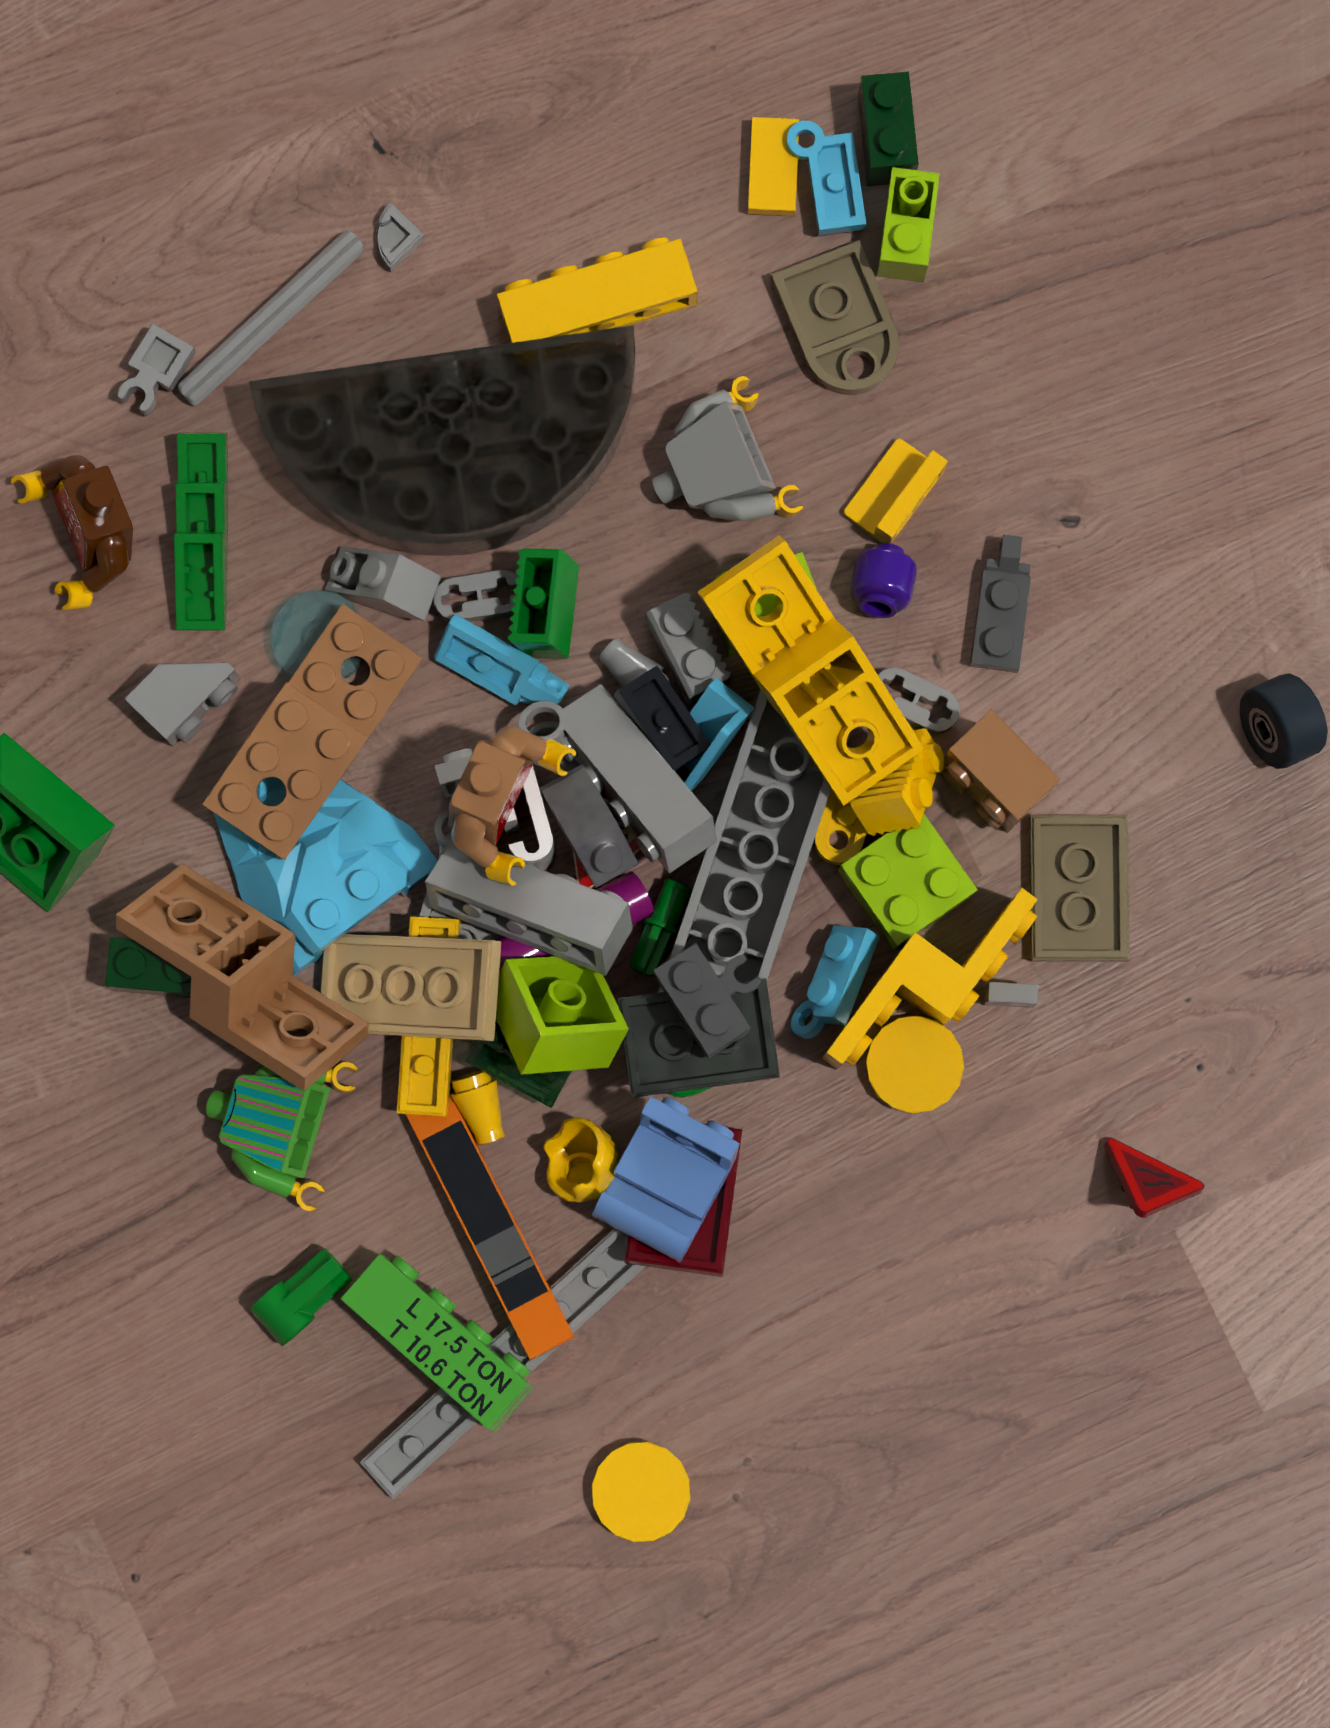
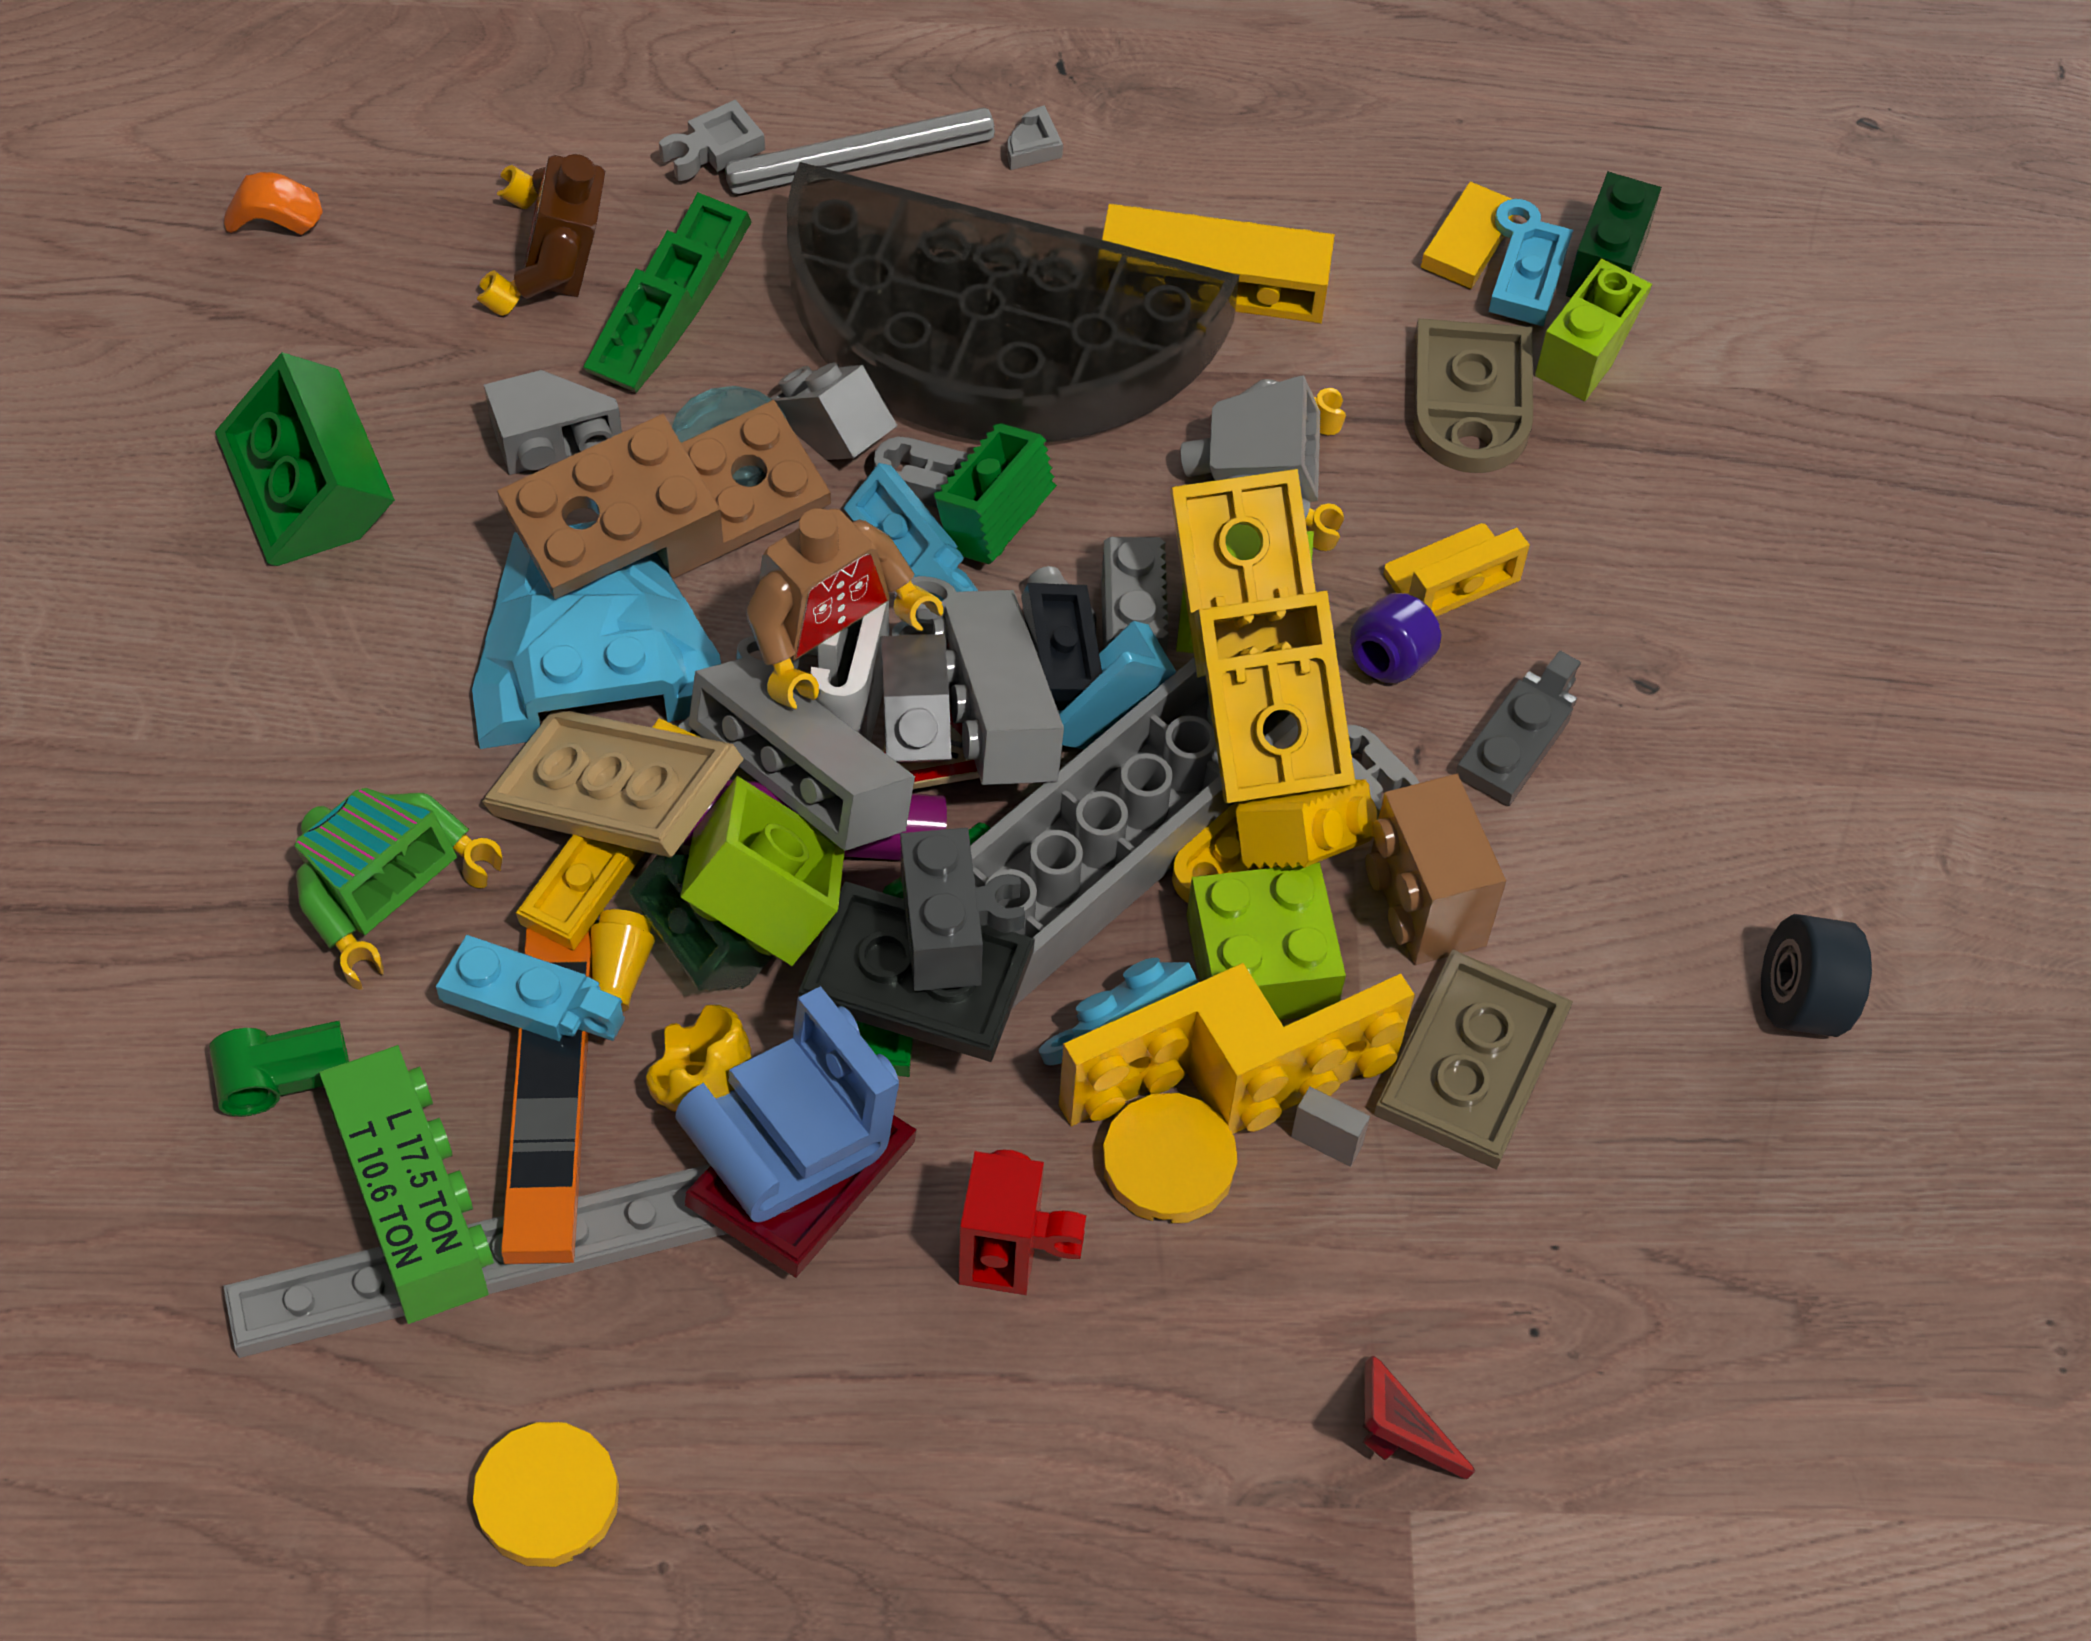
camera: 25 degrees right, 25 degrees down
dark green brick [105,937,191,998] -> none
medium nougat bracket [116,864,369,1091] -> none
none -> medium azure hinge [436,935,625,1041]
none -> red brick [959,1149,1087,1296]

